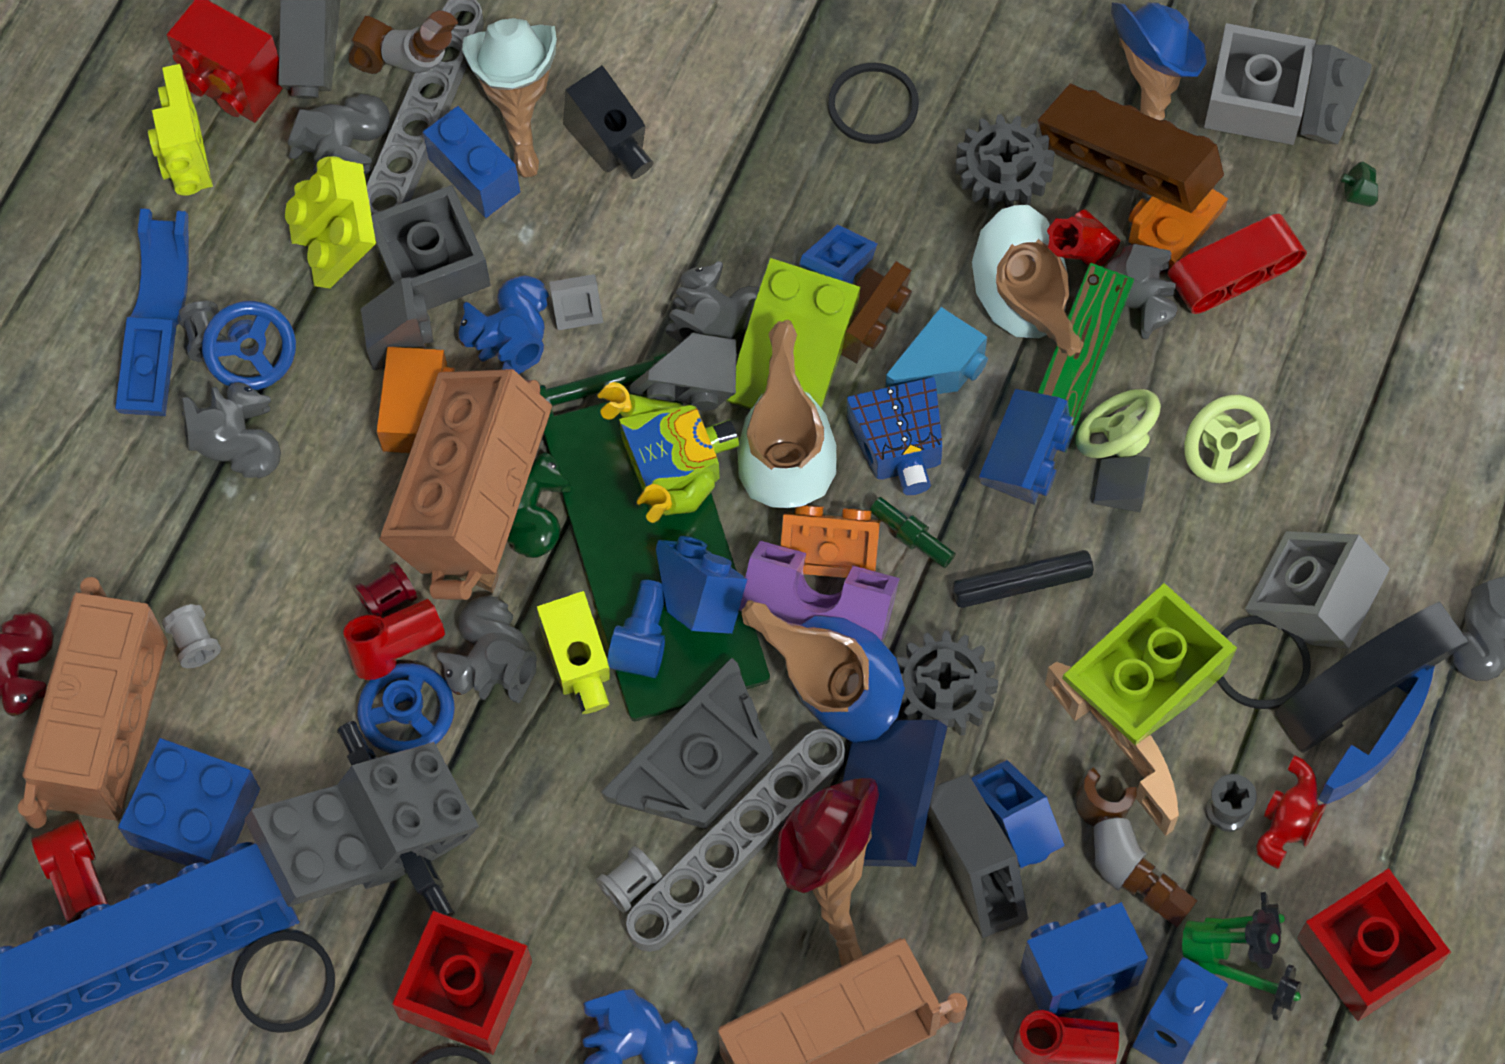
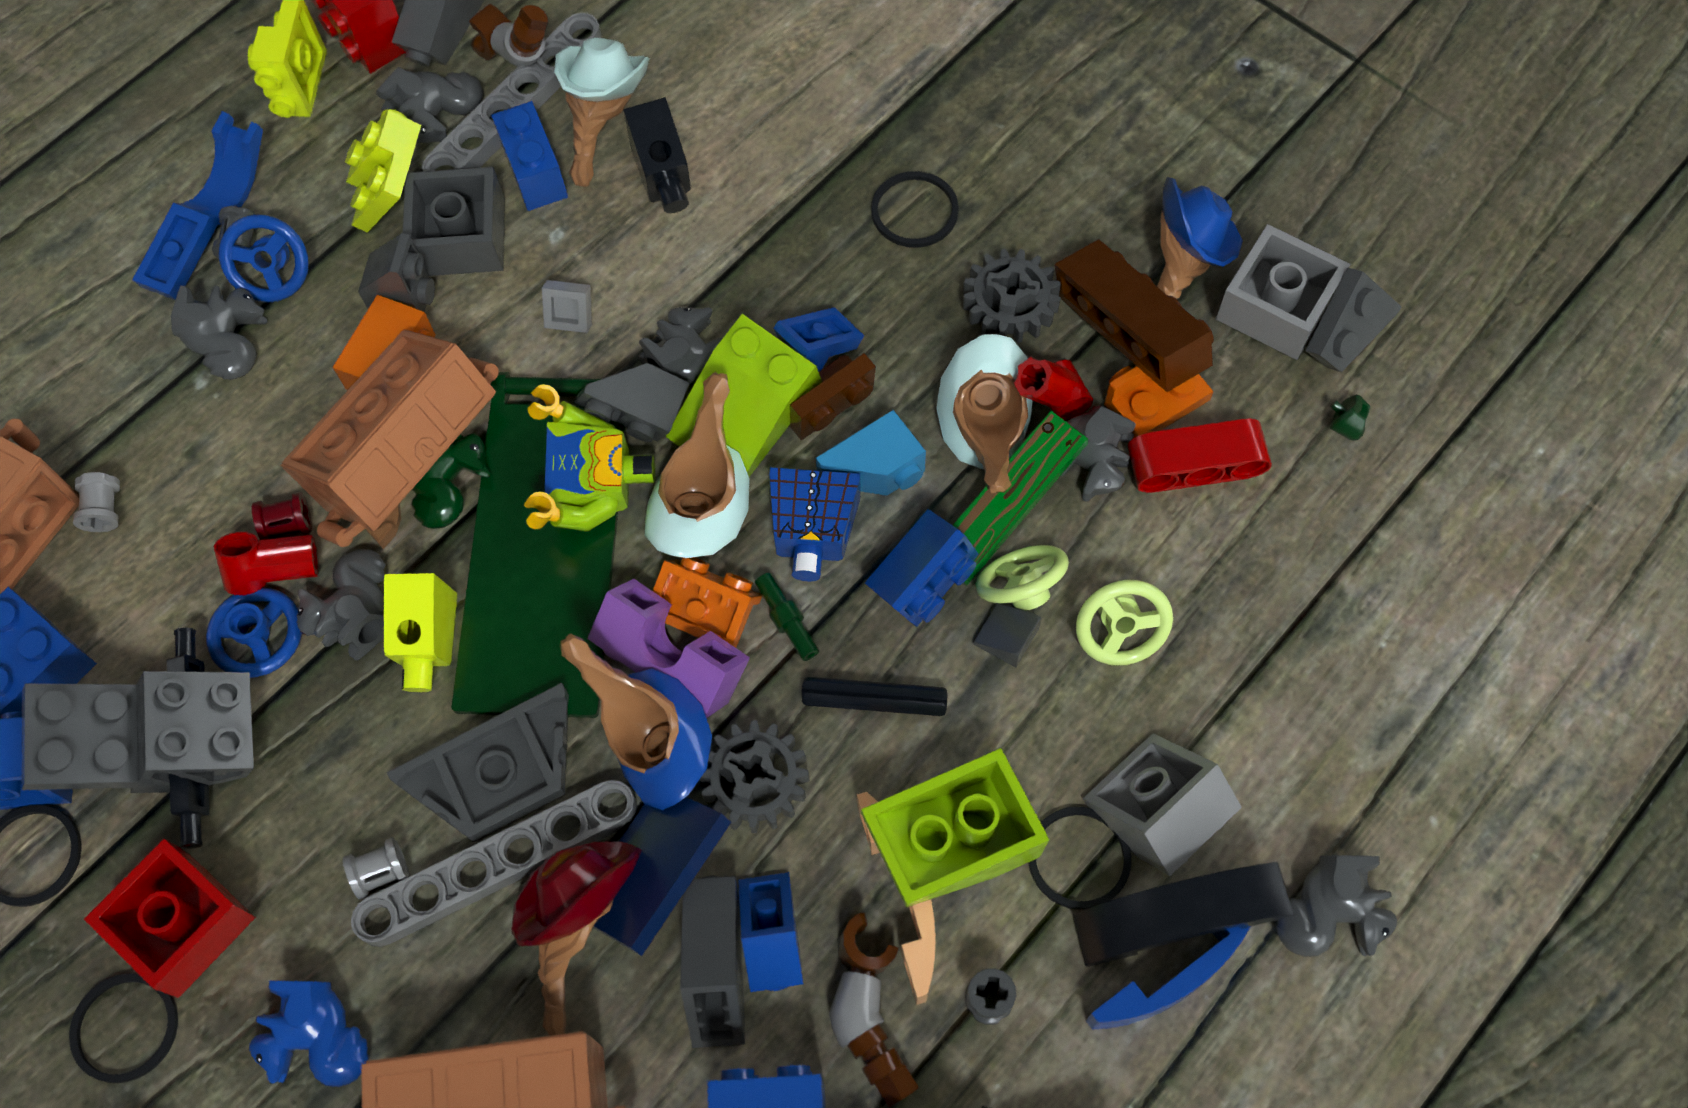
camera: 20 degrees right, 0 degrees up
blue animal [458,275,549,374] -> none
blue pin [607,580,665,678] -> none
blue slope [656,536,748,633] -> none
red piece [1256,755,1327,870] -> none

